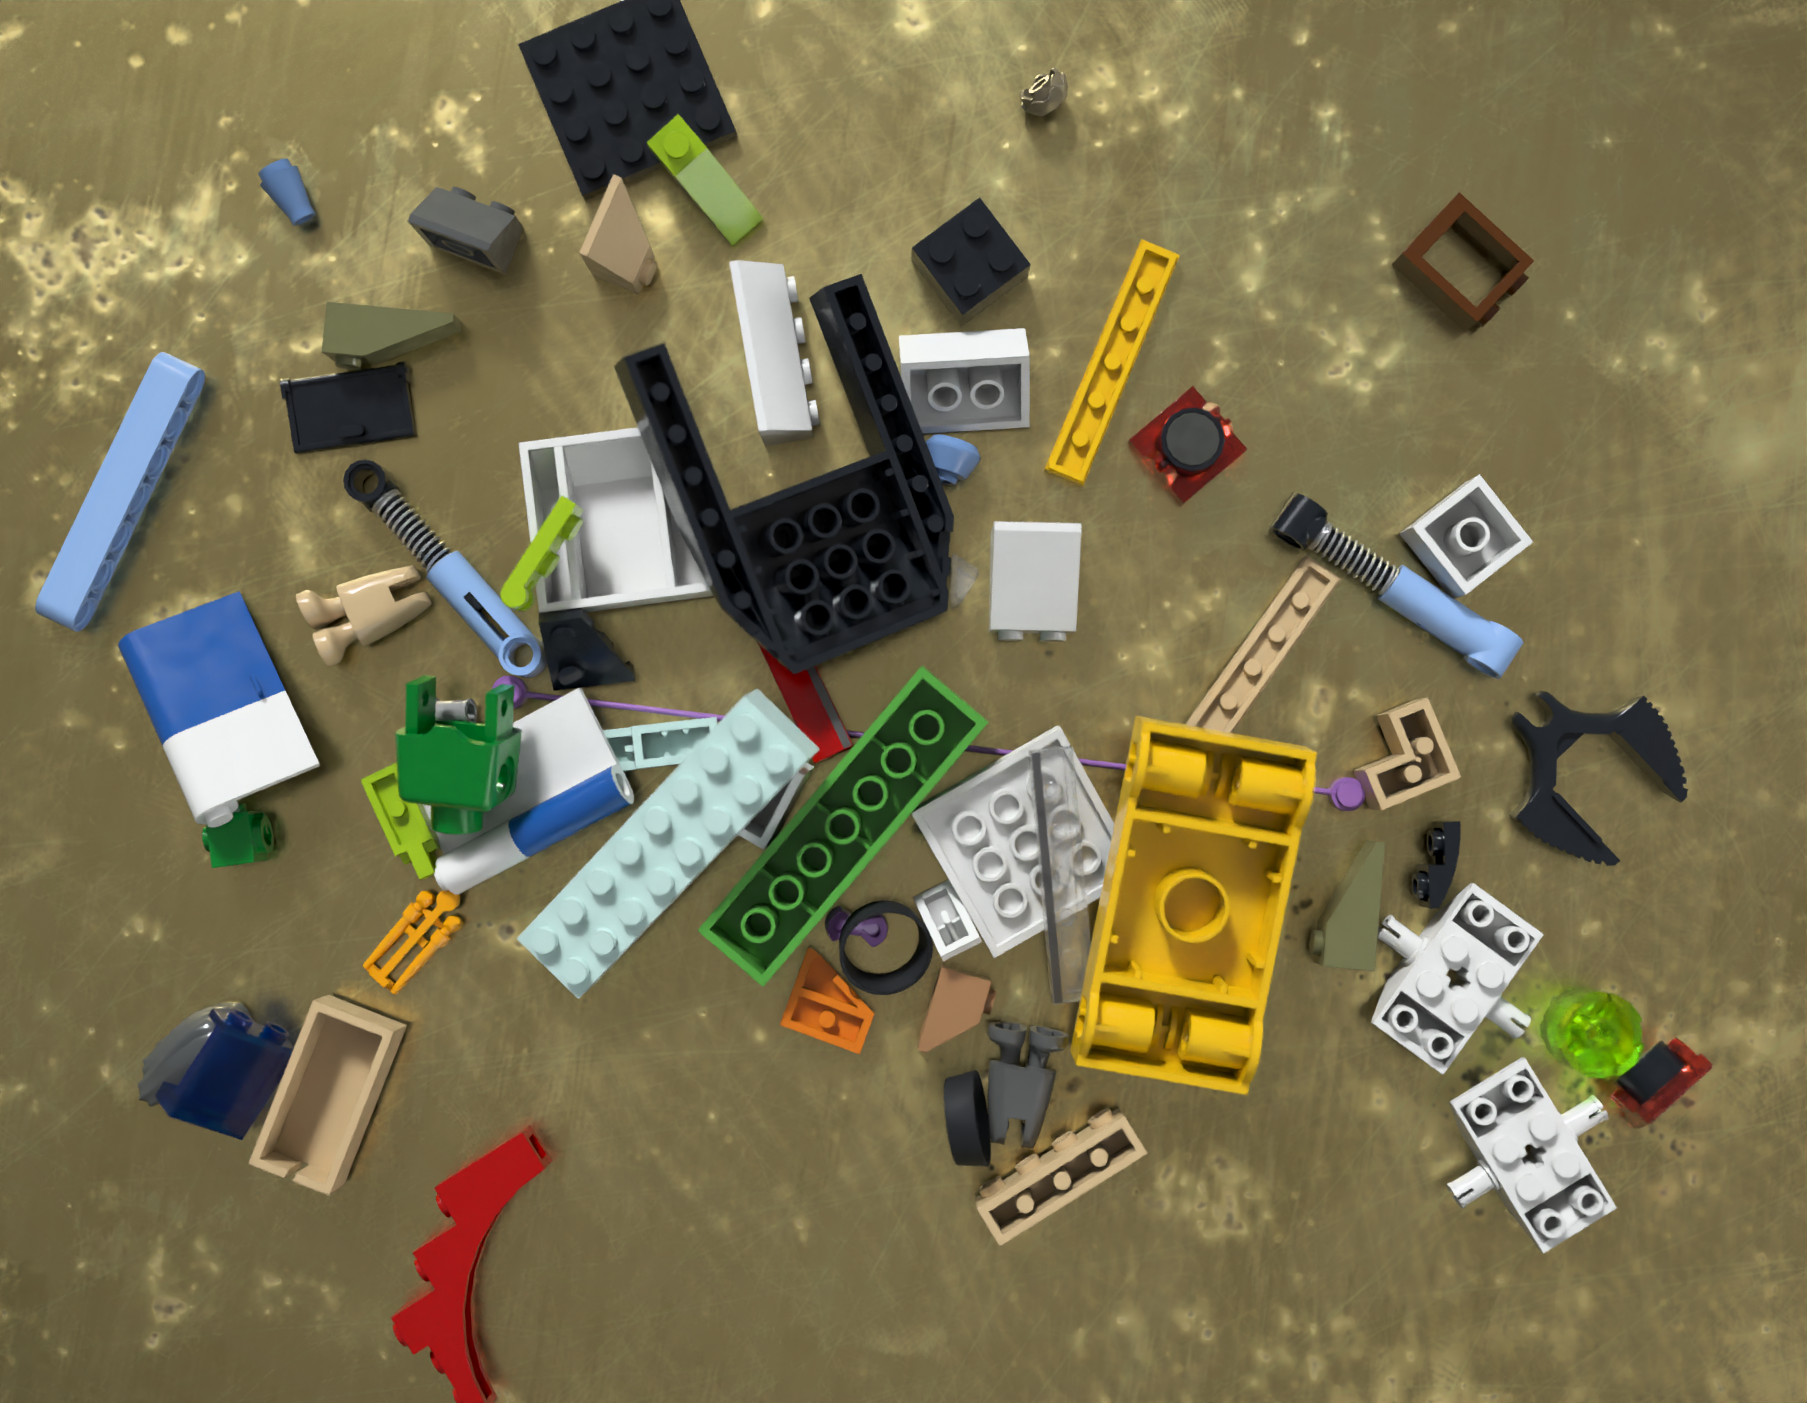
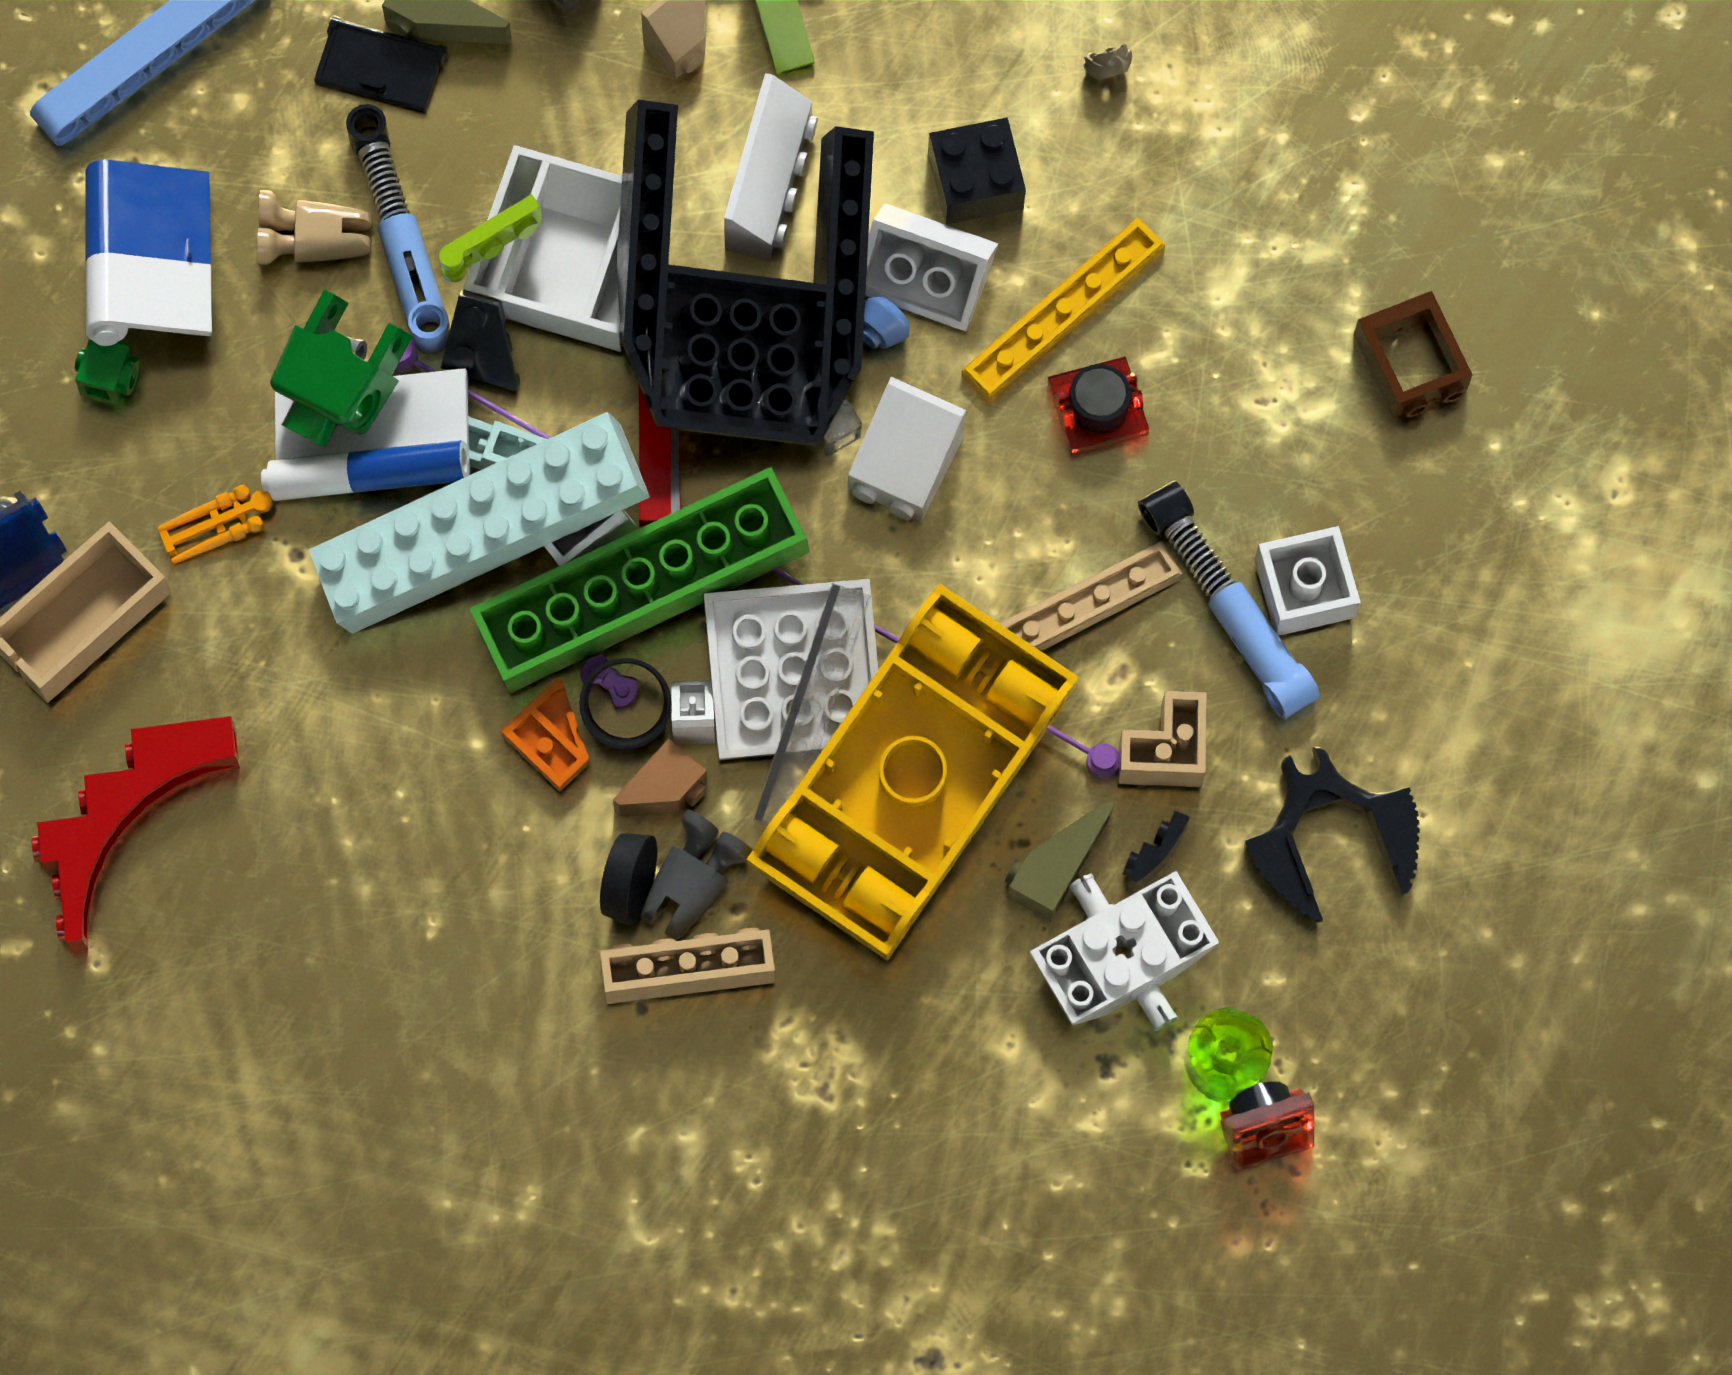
camera: 20 degrees right, 15 degrees down
lime hinge [361,762,440,880] -> none
white slope [1446,1057,1617,1253] -> none

